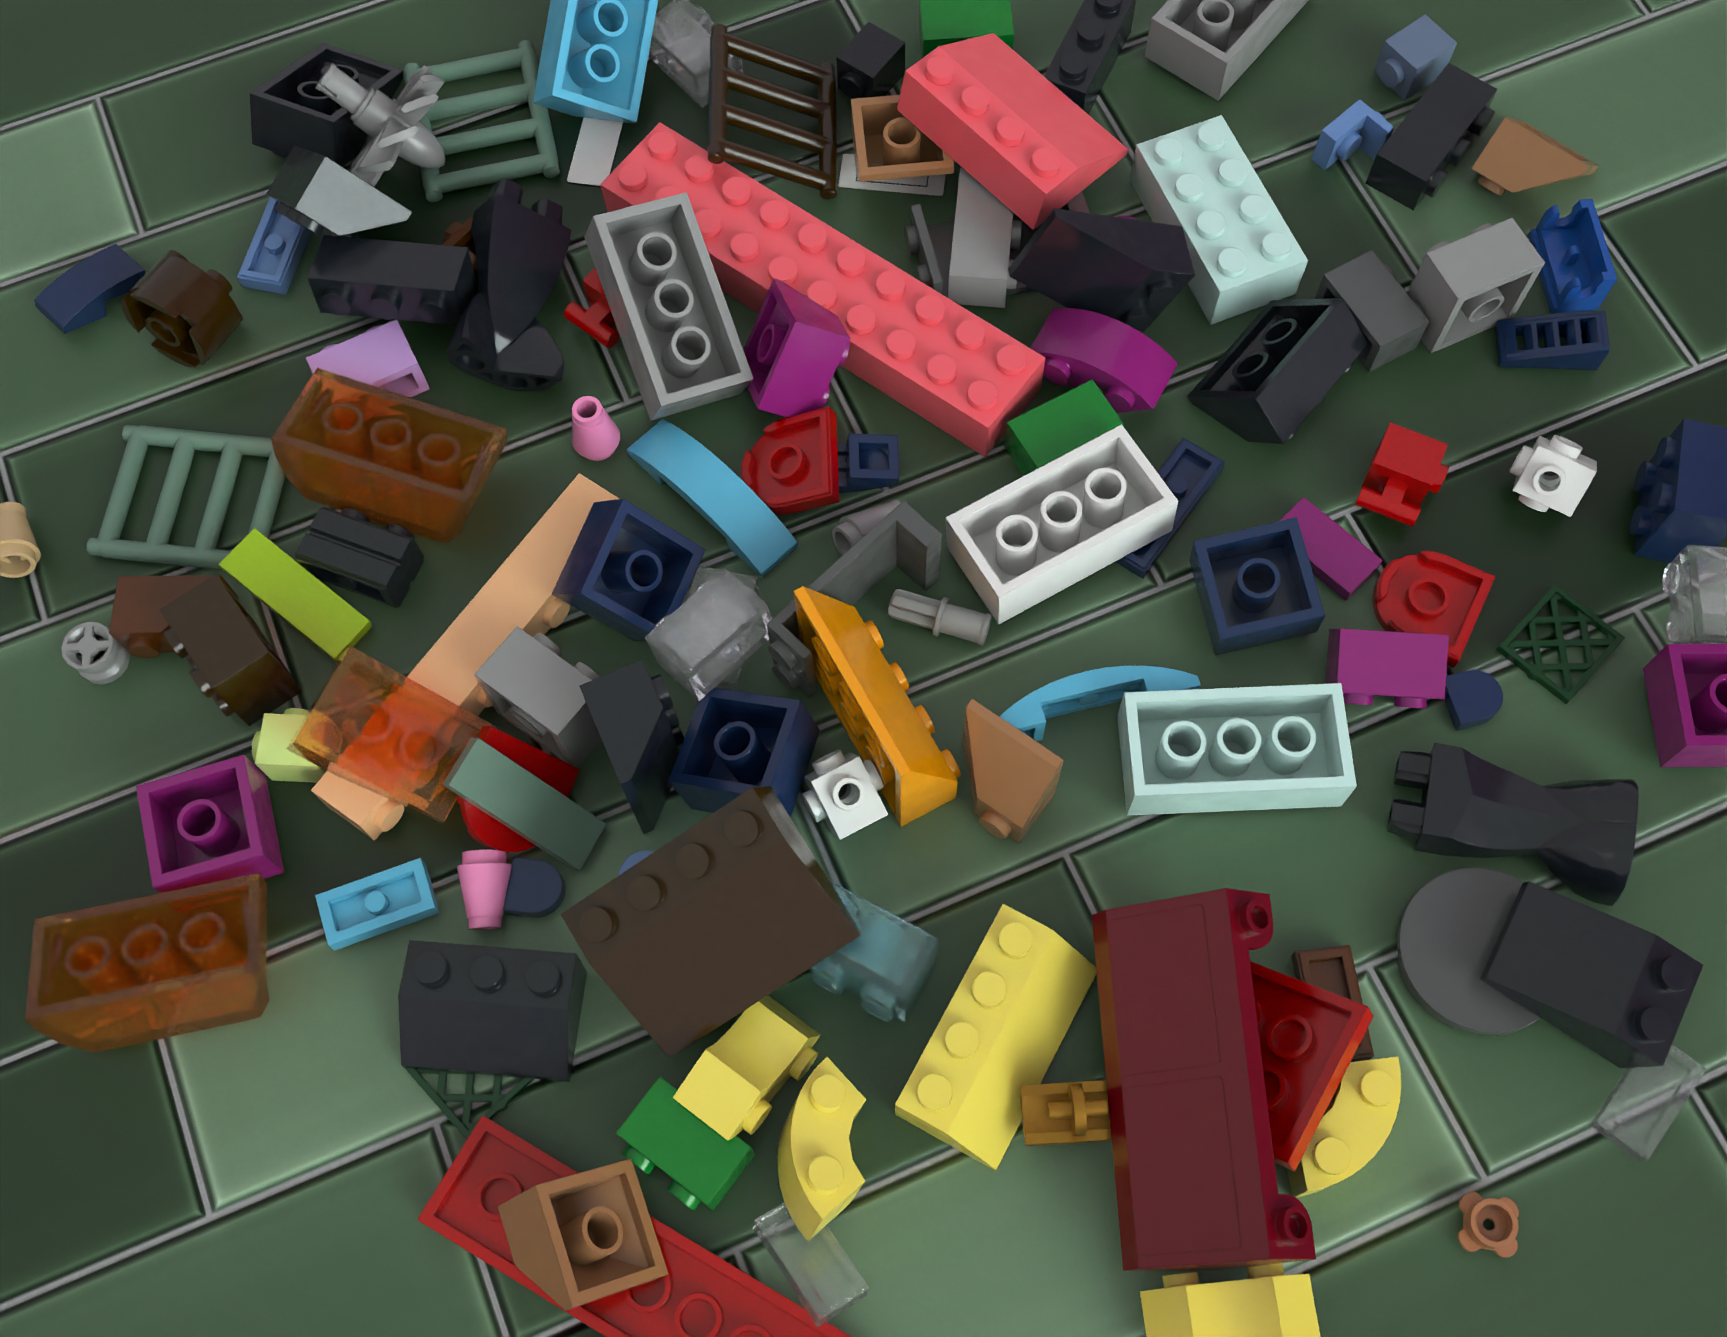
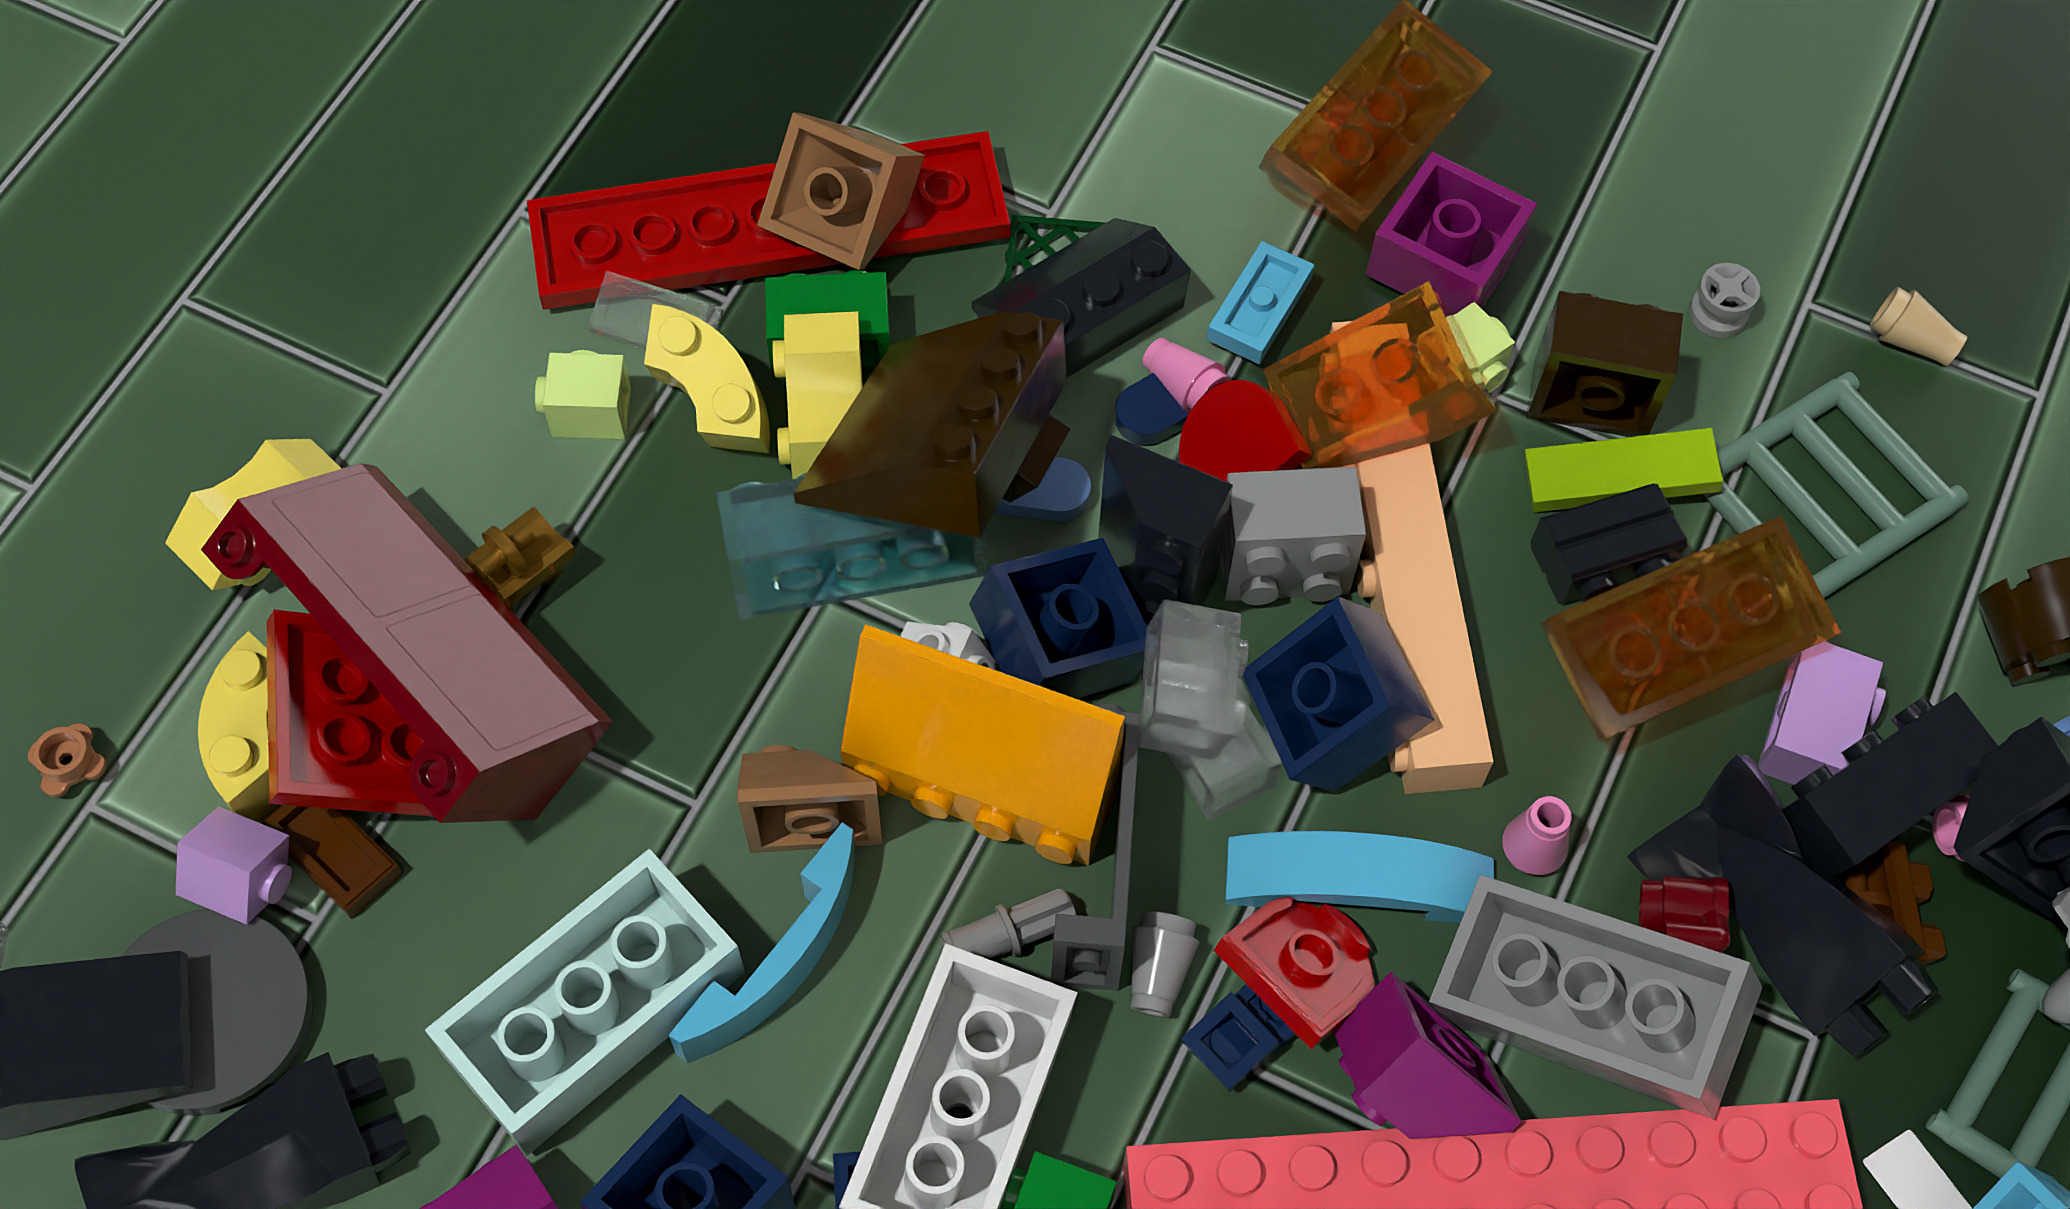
camera: 135 degrees right, 5 degrees down
reddish brown slope [109,575,238,658] -> none
sand green tile [442,738,607,870] -> none
light yellow slope [895,904,1097,1171] -> none
none -> lavender brick [176,806,292,925]
none -> yellowish green brick [535,350,631,439]
none -> dark red piece [1639,876,1731,953]

